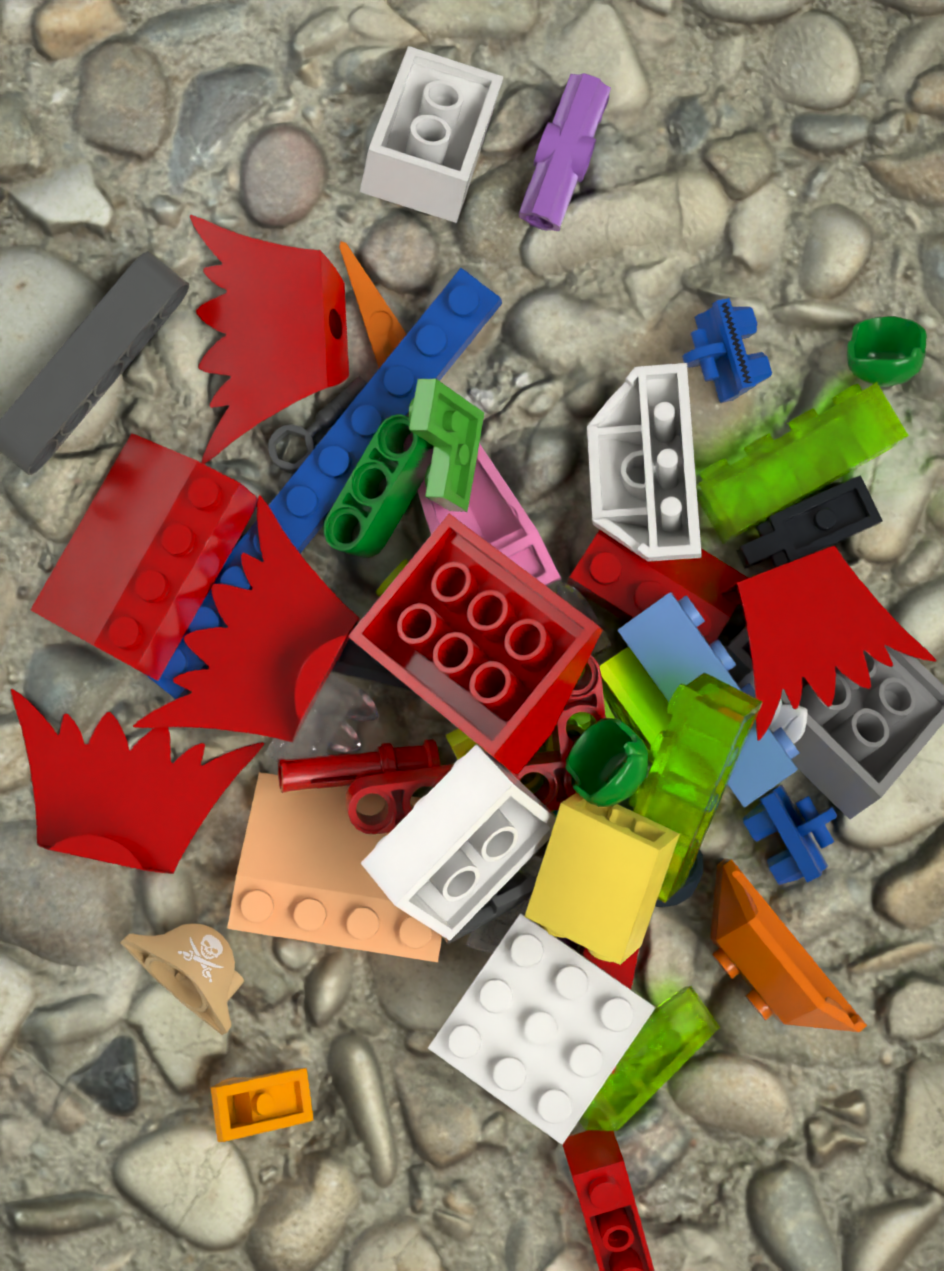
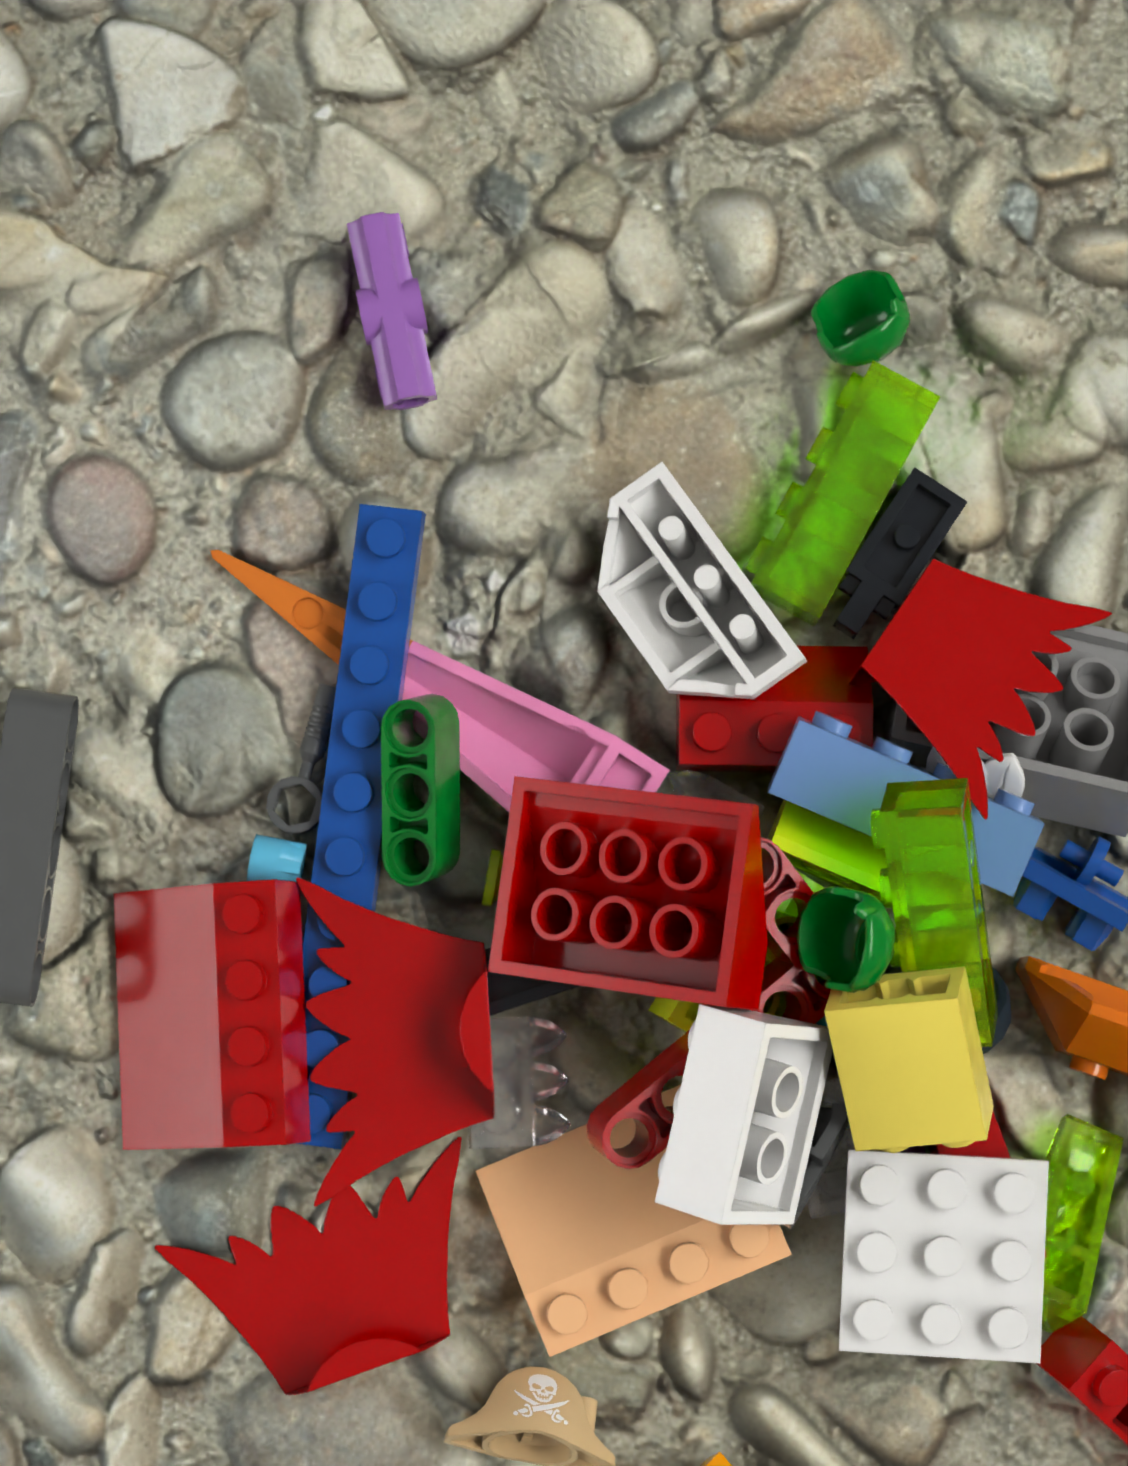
camera: 35 degrees left, 0 degrees up
red piece [190,215,349,464] -> none
red pin [278,739,440,793] -> none
white slope [360,46,503,223] -> none
bright green plate [409,379,484,512] -> none
blue hips [682,298,772,403] -> none
none -> medium azure hose [247,834,307,882]

